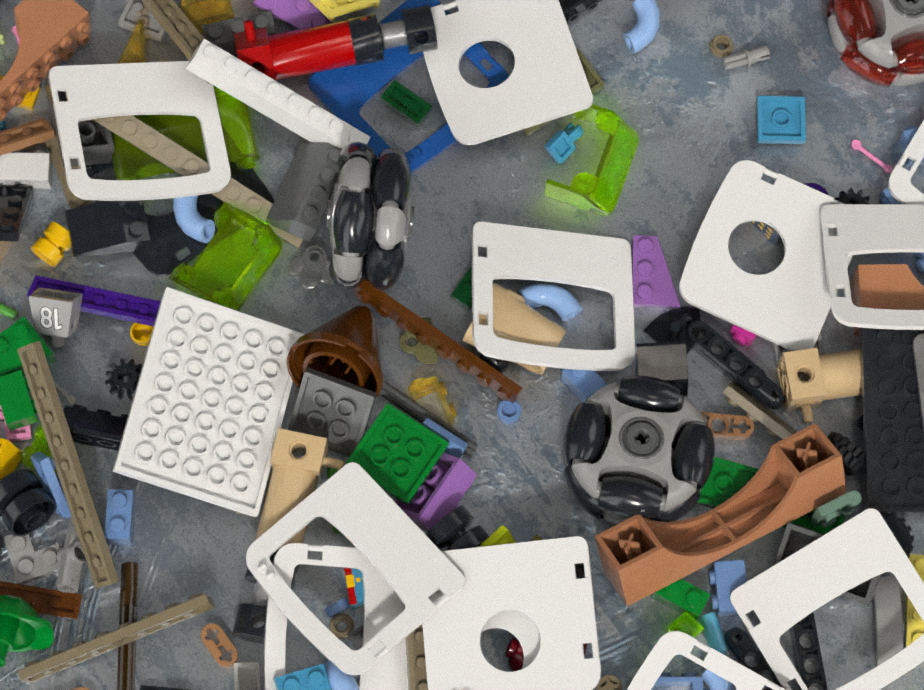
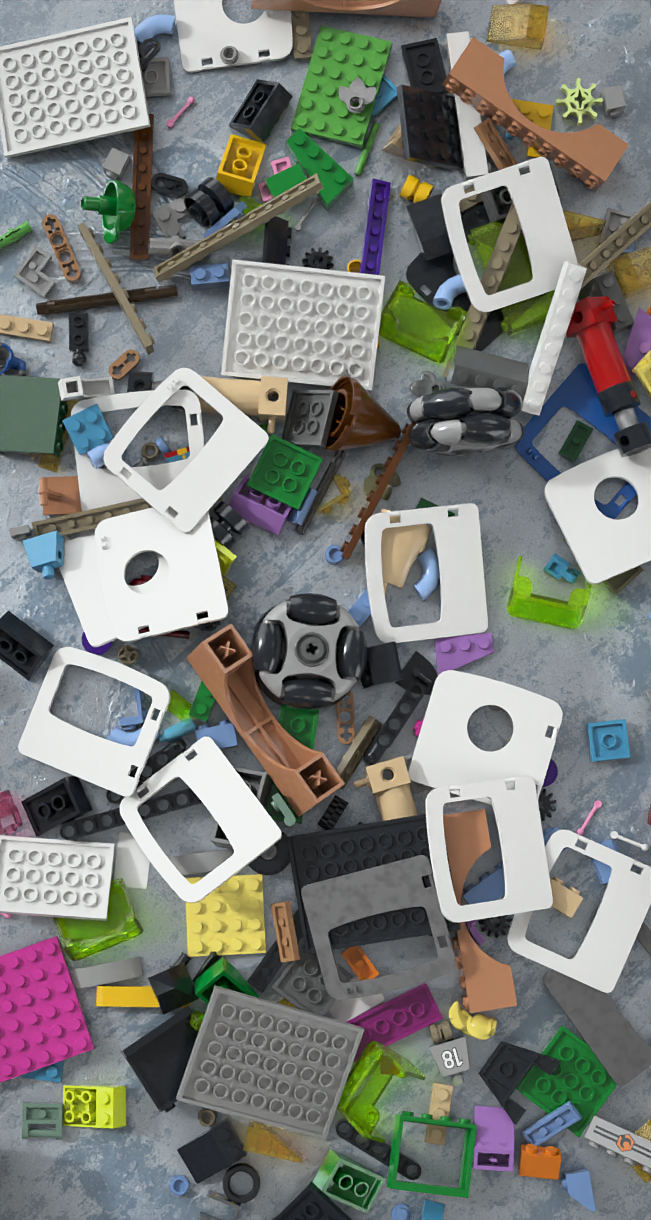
camera: 80 degrees right, 10 degrees up
light grey torso [29,287,82,348] -> none
none -> white hinge [610,831,649,851]

